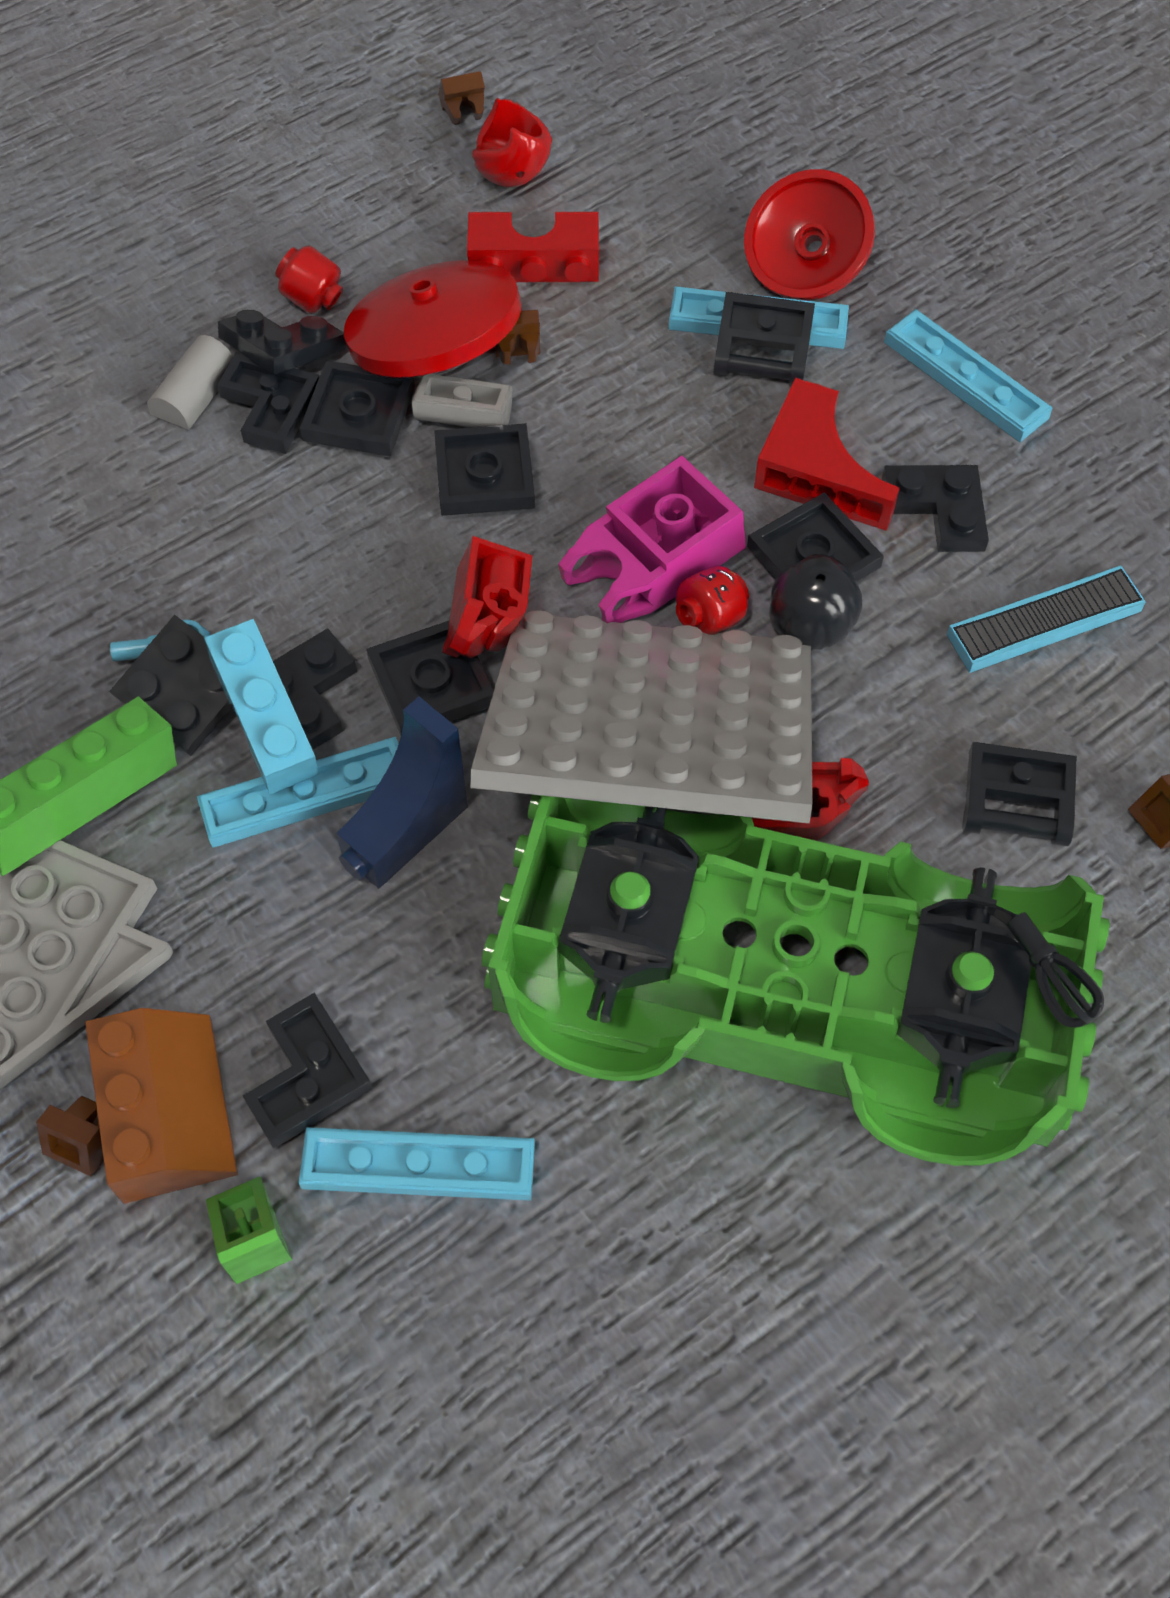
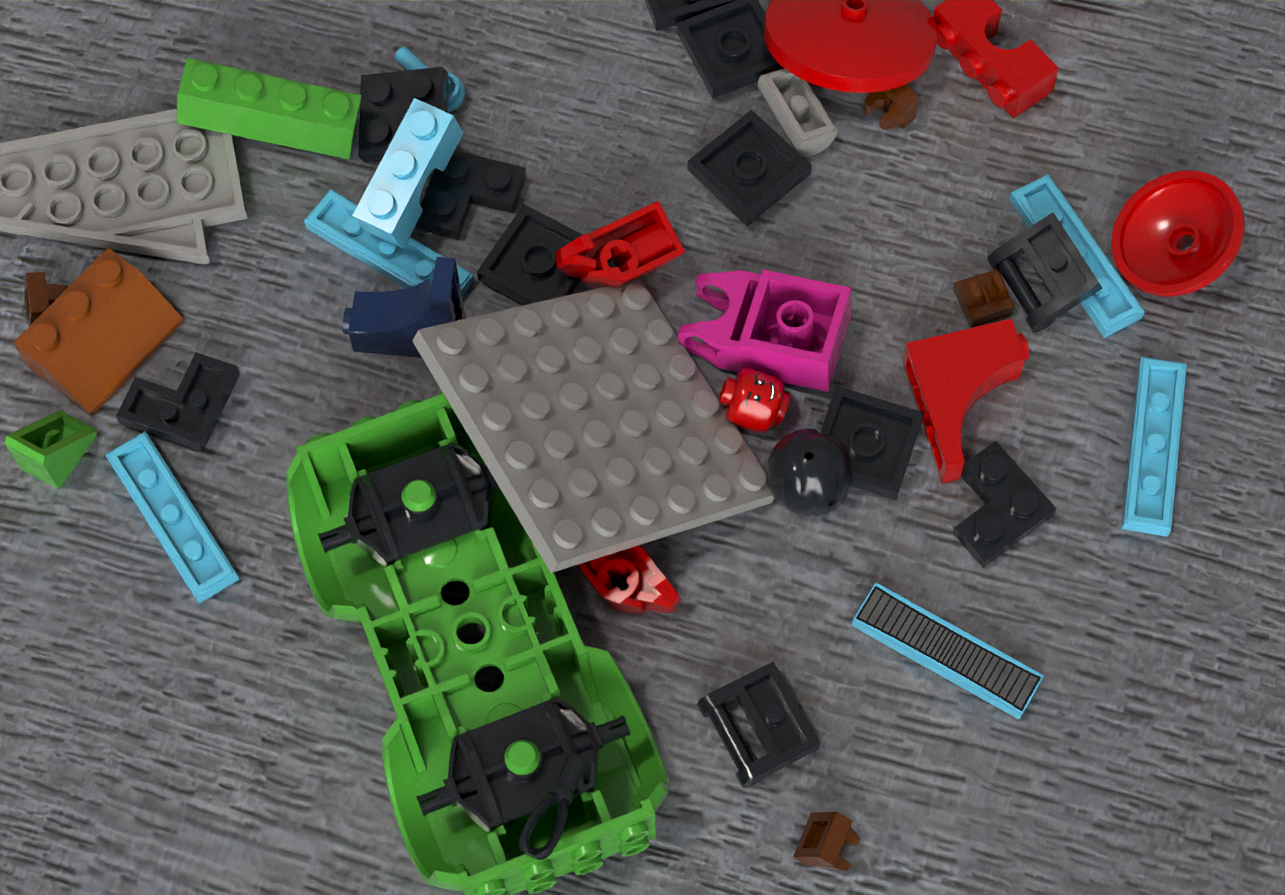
camera: 55 degrees right, 5 degrees up
none -> reddish brown tile [954,269,1014,328]

